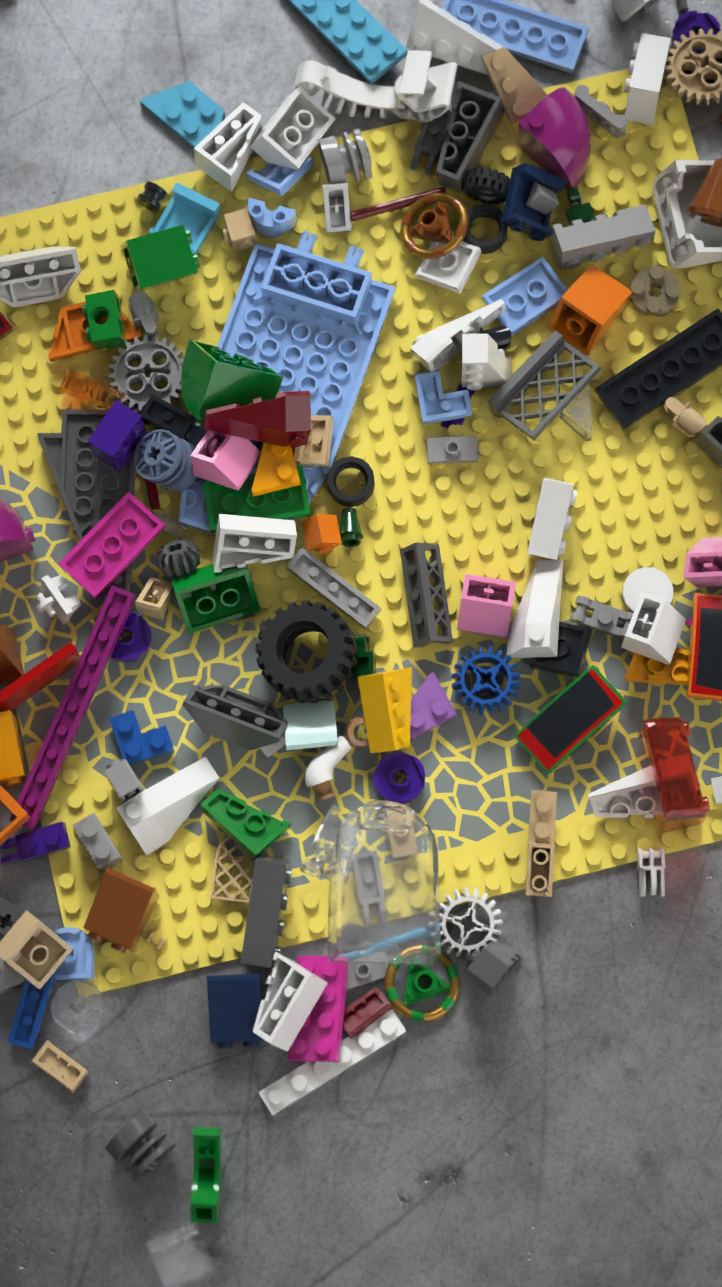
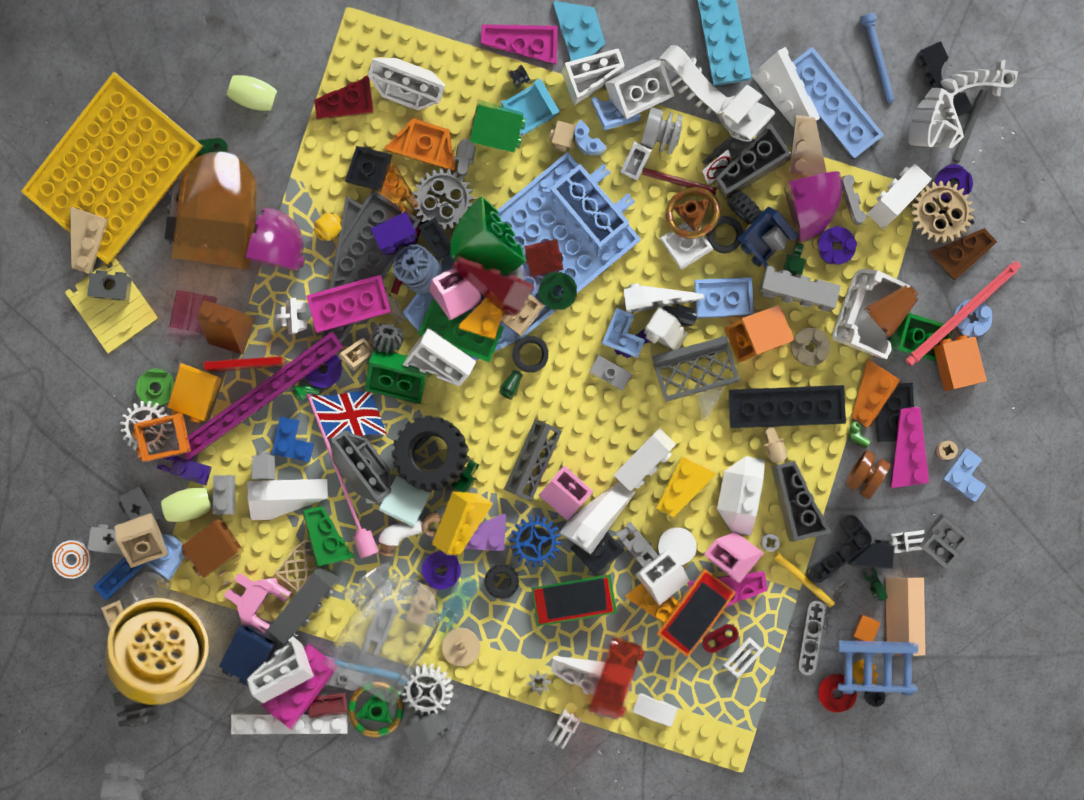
camera: 25 degrees right, 10 degrees up
green brick [82,290,126,350] -> none
green arch [190,1127,222,1224] -> none
light grey plate [286,547,381,630] -> none
orange brick [301,514,342,555] -> none
tan slope [526,790,557,897] -> none
none -> yellow wheel [105,598,208,704]
none -> yellowish green piece [161,488,213,522]
none -> bright pink connector [224,573,292,636]
none -> green plate [292,385,320,402]
none -> flag [306,391,387,559]
none -> yellow head [313,213,342,241]
none -> black plate [345,145,392,192]
none -> clear light blue hinge [437,574,482,628]
none -> tan piece [442,628,480,666]
none -> dark pink wing [481,24,557,65]
none -> black tyre [484,564,519,599]
none -> clear red piece [524,239,564,277]
none -> light grey gear [527,670,551,695]
none -> dark green plate [539,272,577,311]
none -> yellow wedge [655,456,717,517]
none -> sticker [702,150,732,186]
none -> white wedge [717,456,765,535]
none -> dark purple plate [818,226,857,265]

